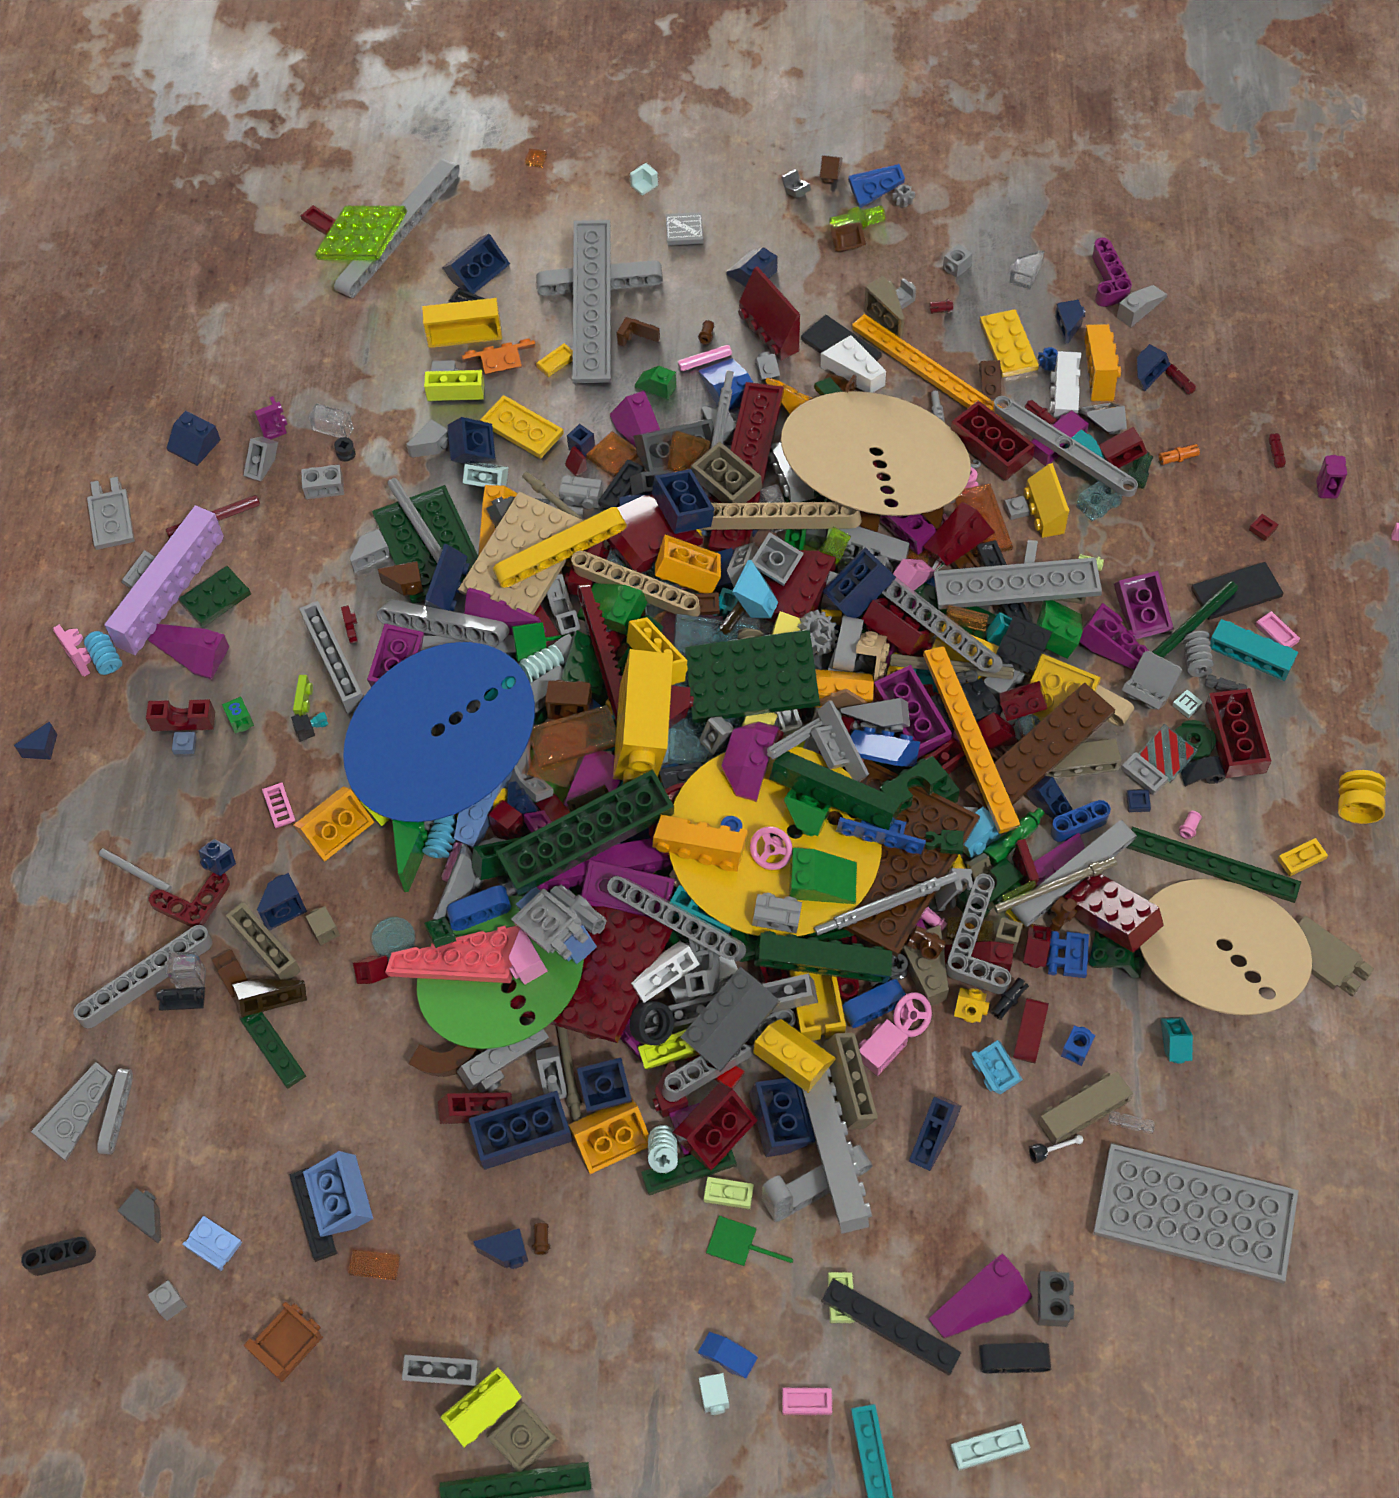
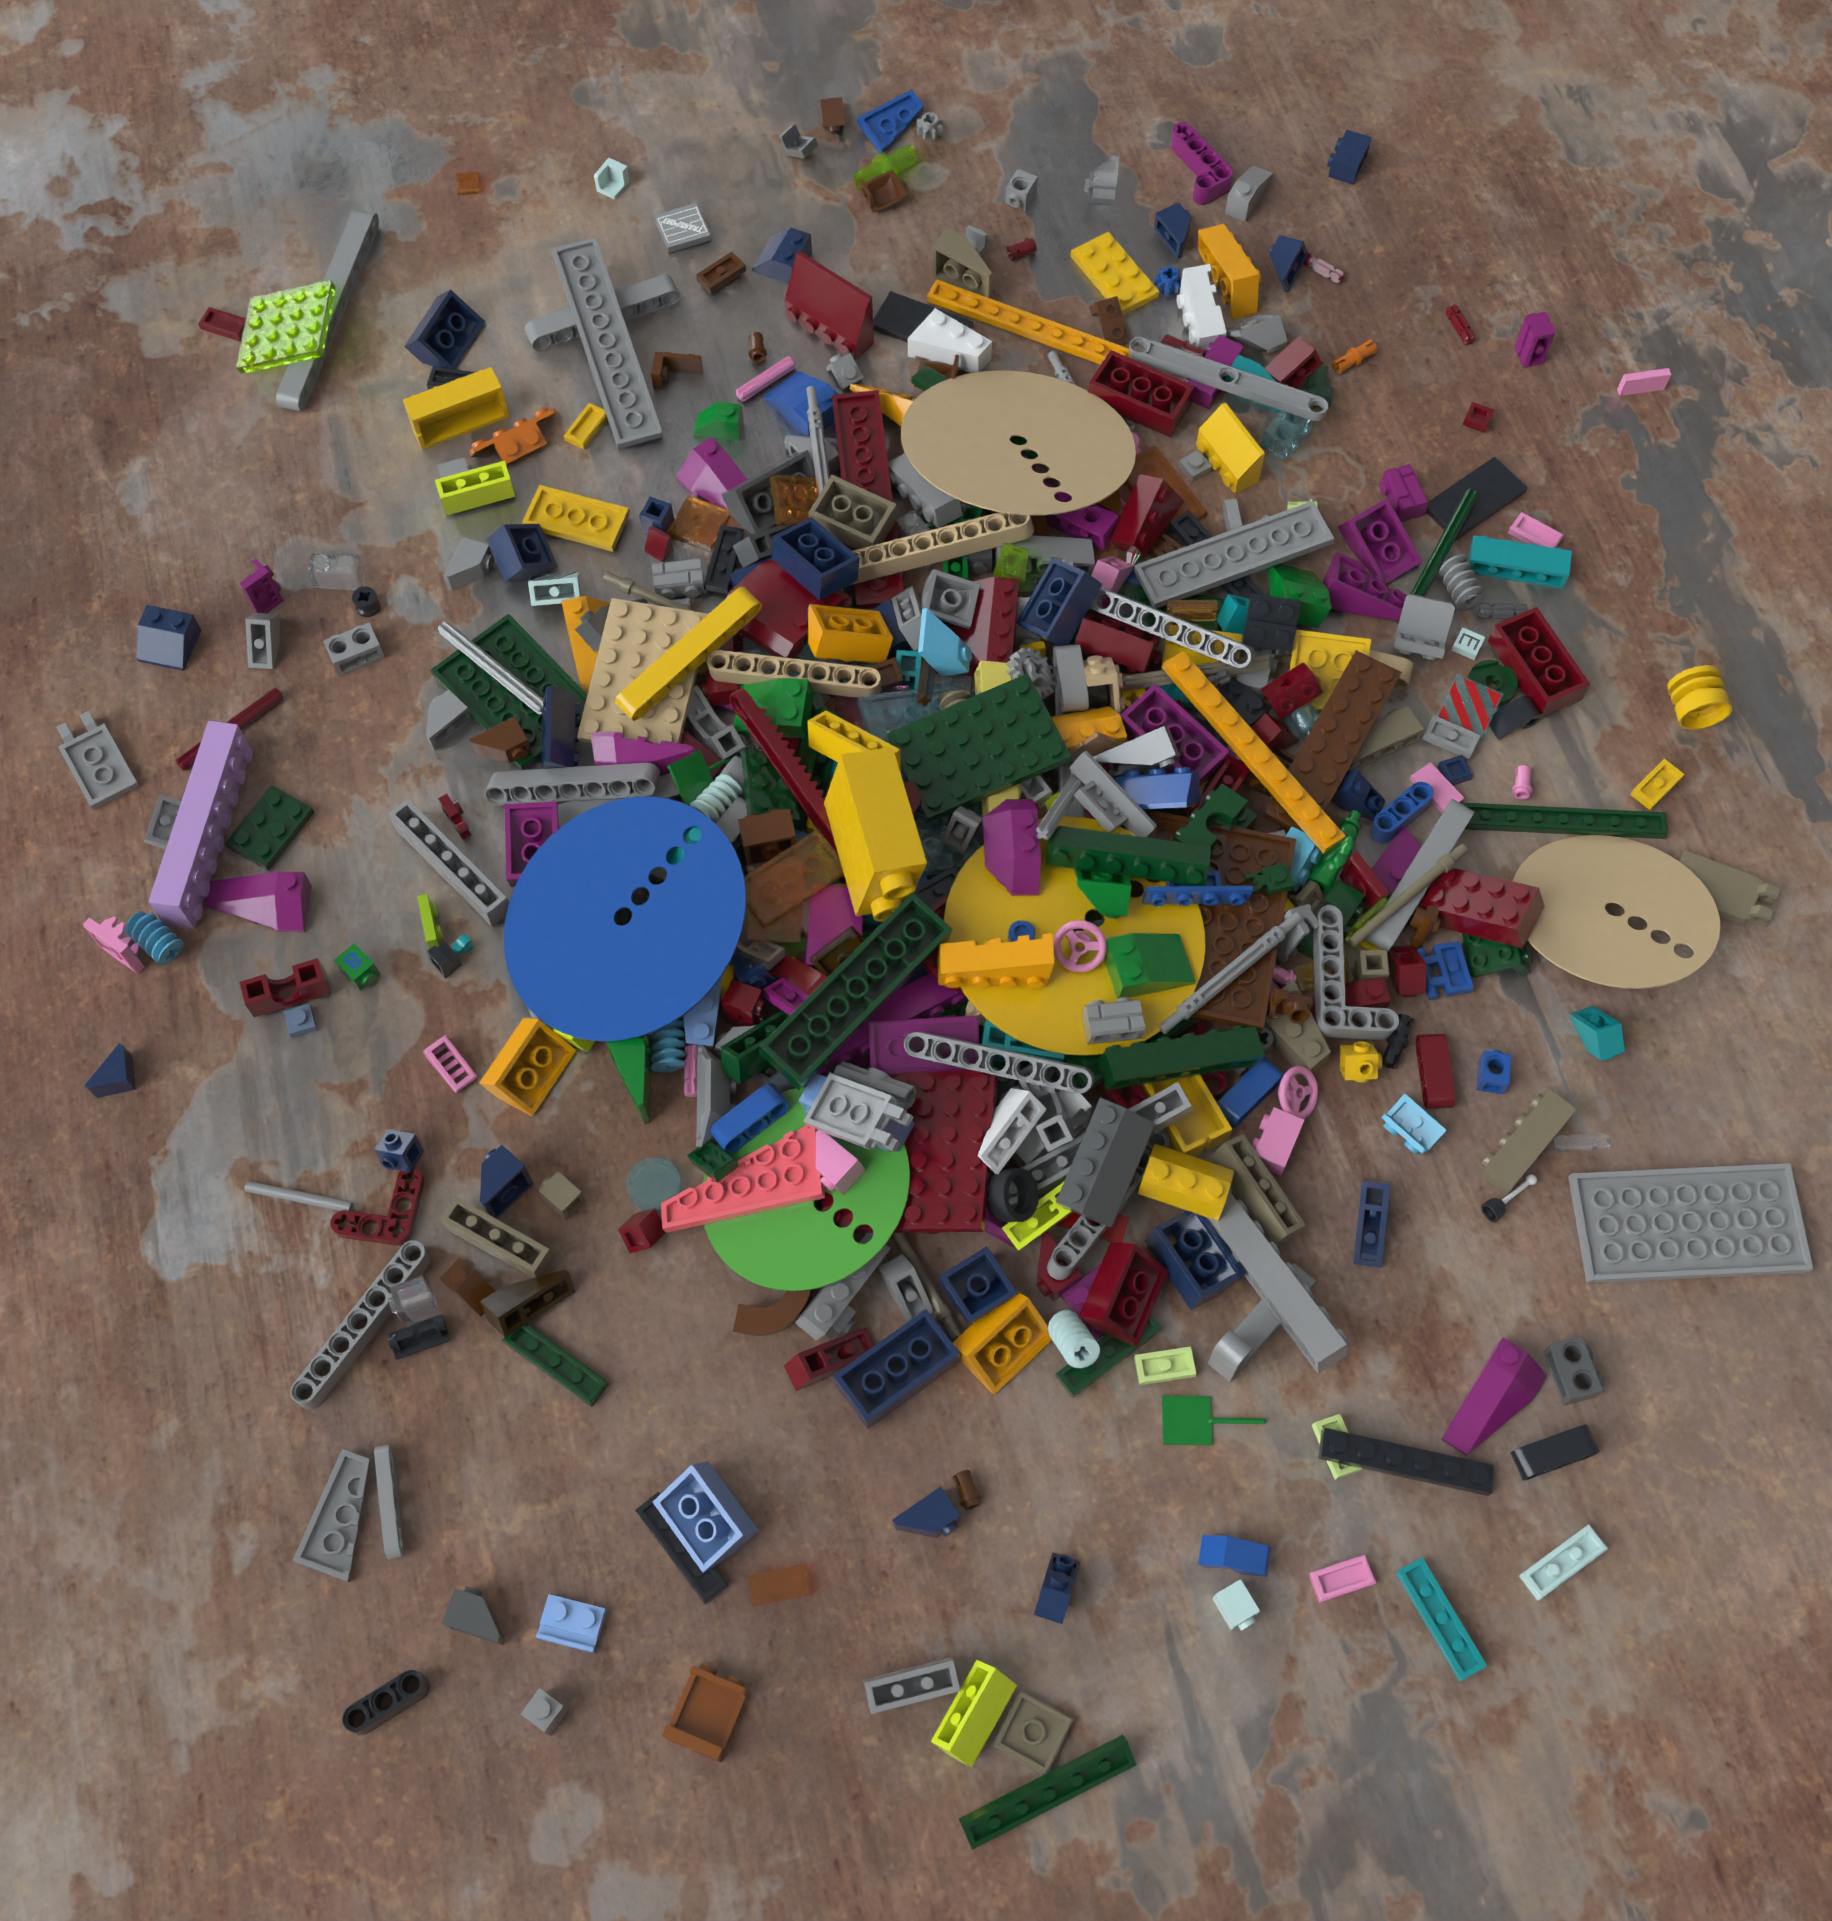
camera: 20 degrees left, 5 degrees up
none -> reddish brown plate [696,252,746,294]
none -> dark blue slope [1034,1552,1081,1624]
none -> dark blue brick [1327,129,1372,185]
none -> magenta brick [1379,464,1429,522]
none -> bright pink tile [1410,762,1464,813]

